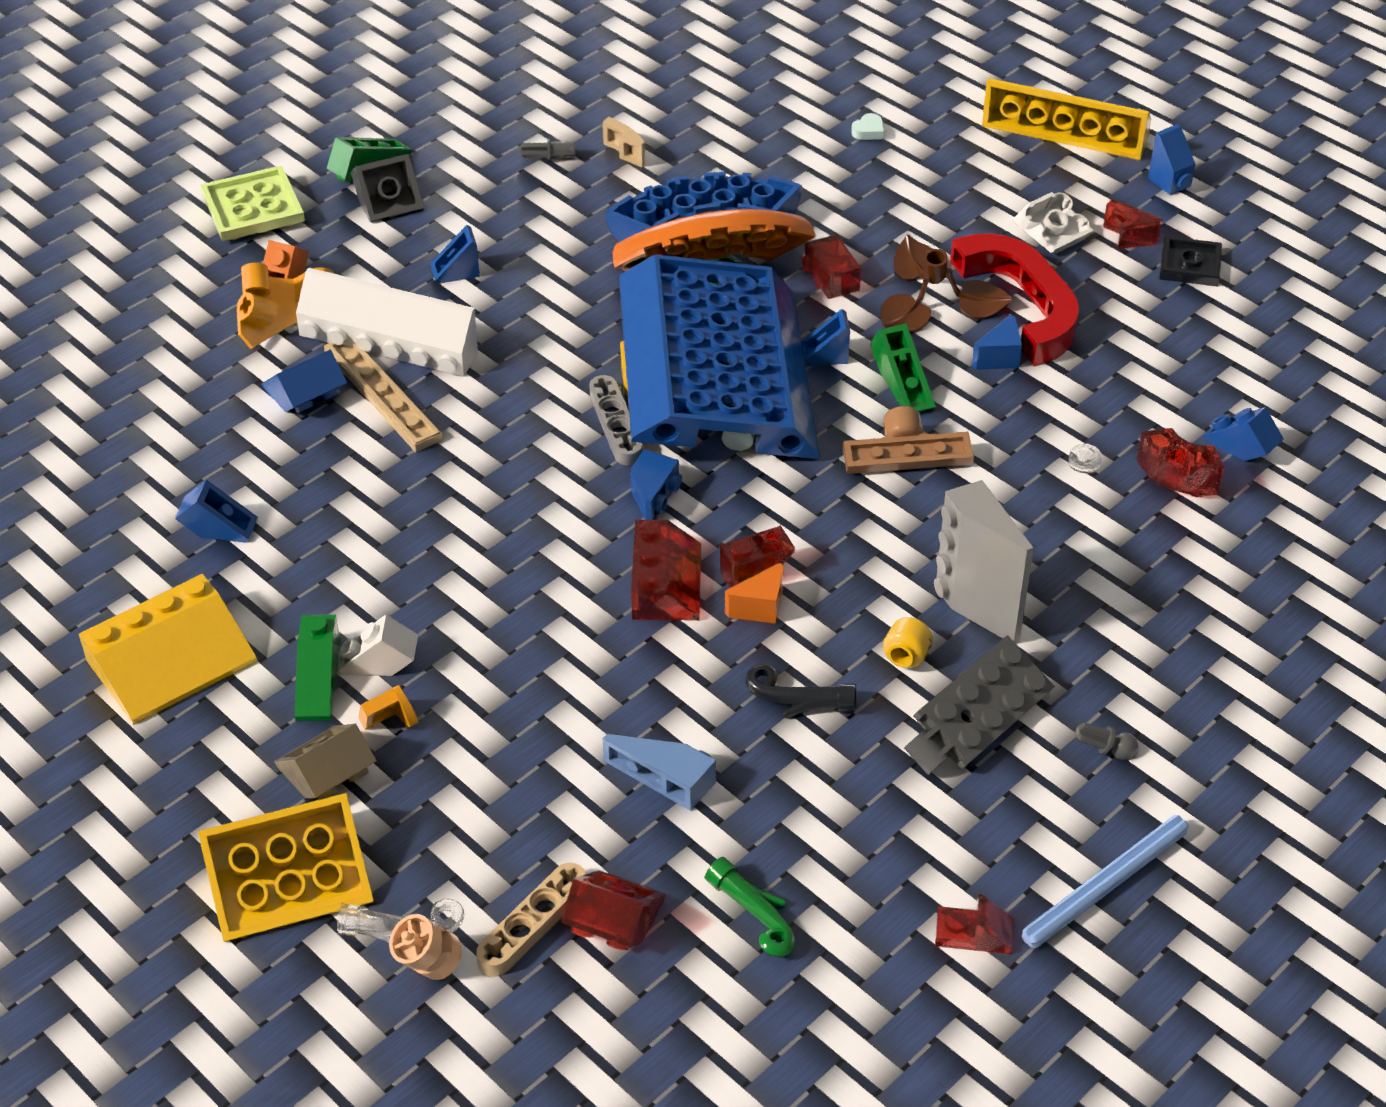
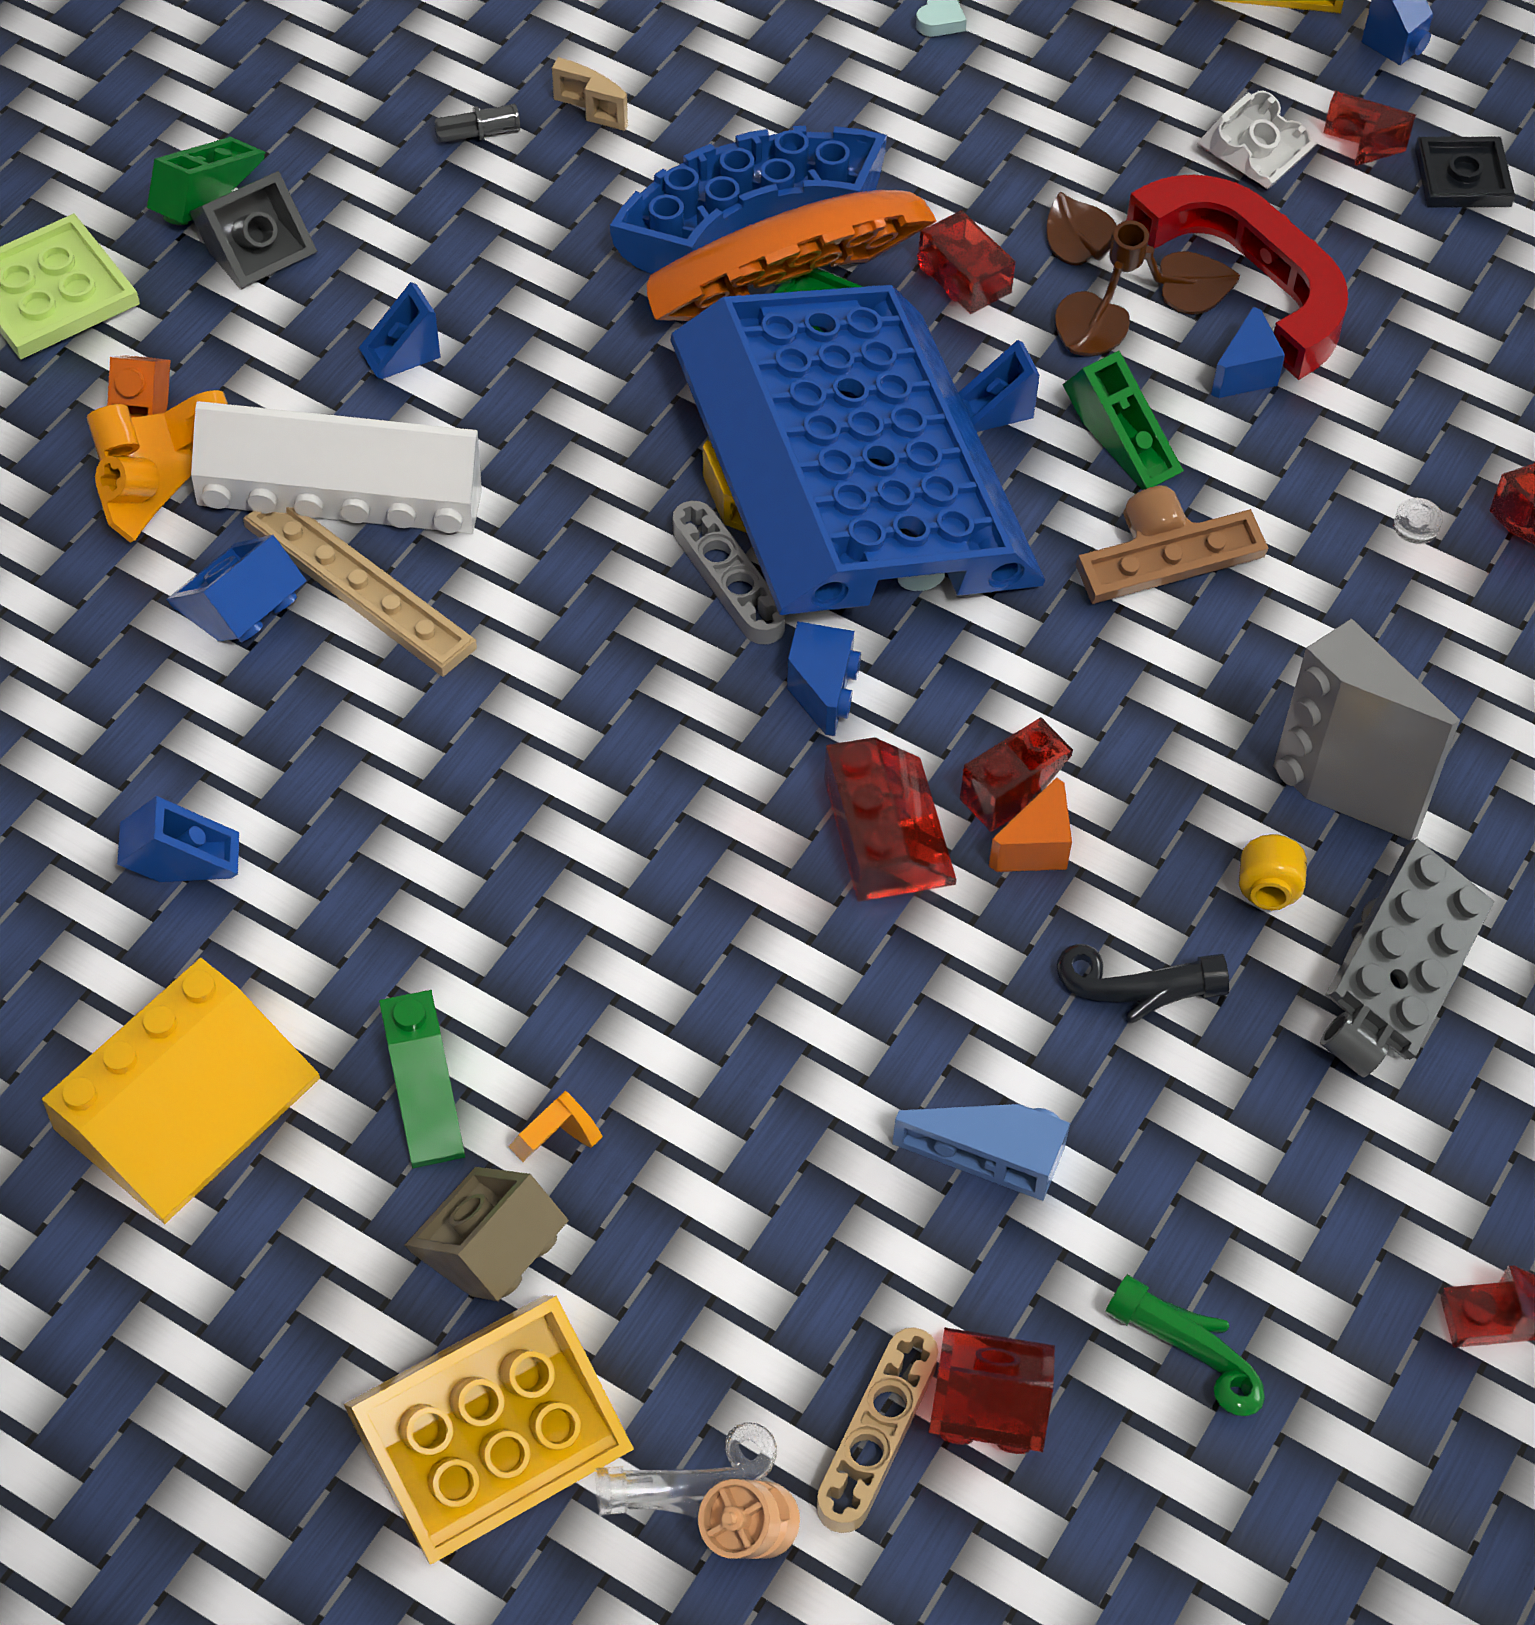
camera: 15 degrees left, 10 degrees up
white slope [338,614,418,676] -> none

